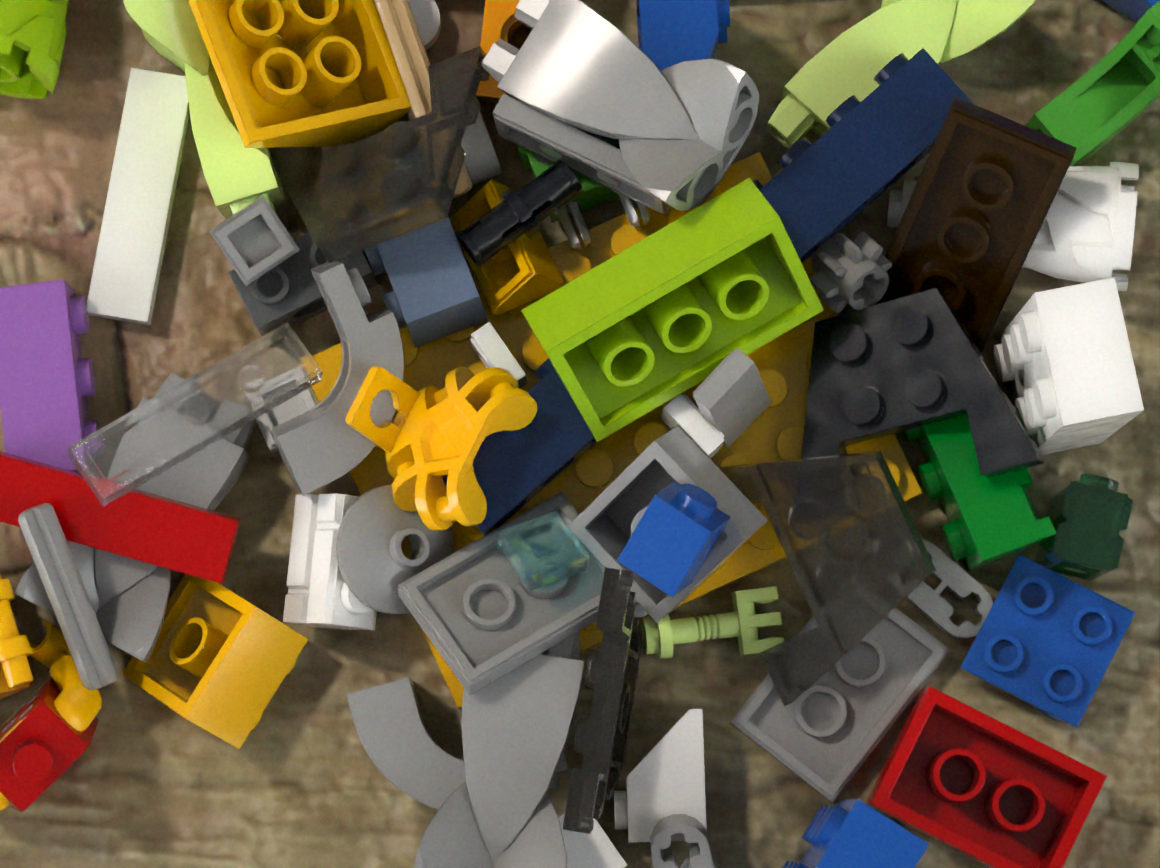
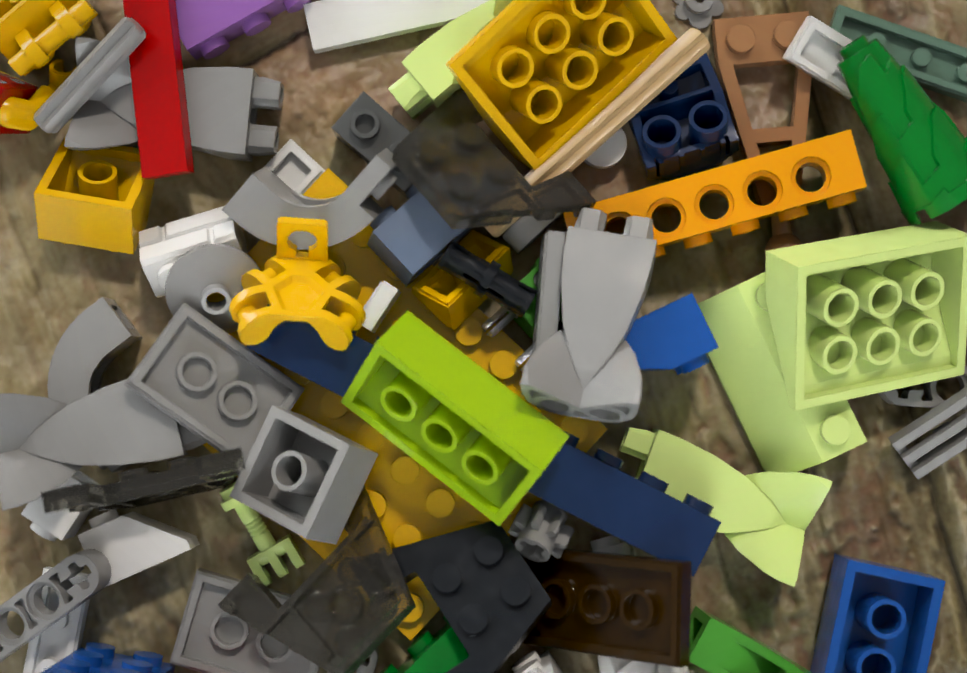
camera: 65 degrees right, 5 degrees up
clear tile [68,322,323,507] -> none
light grey tile [209,195,300,286] -> none
clear light blue tile [497,511,589,591] -> none
blue brick [617,481,730,598] -> none
white tile [660,394,725,459] -> none
light grey tile [693,348,772,448] -> none

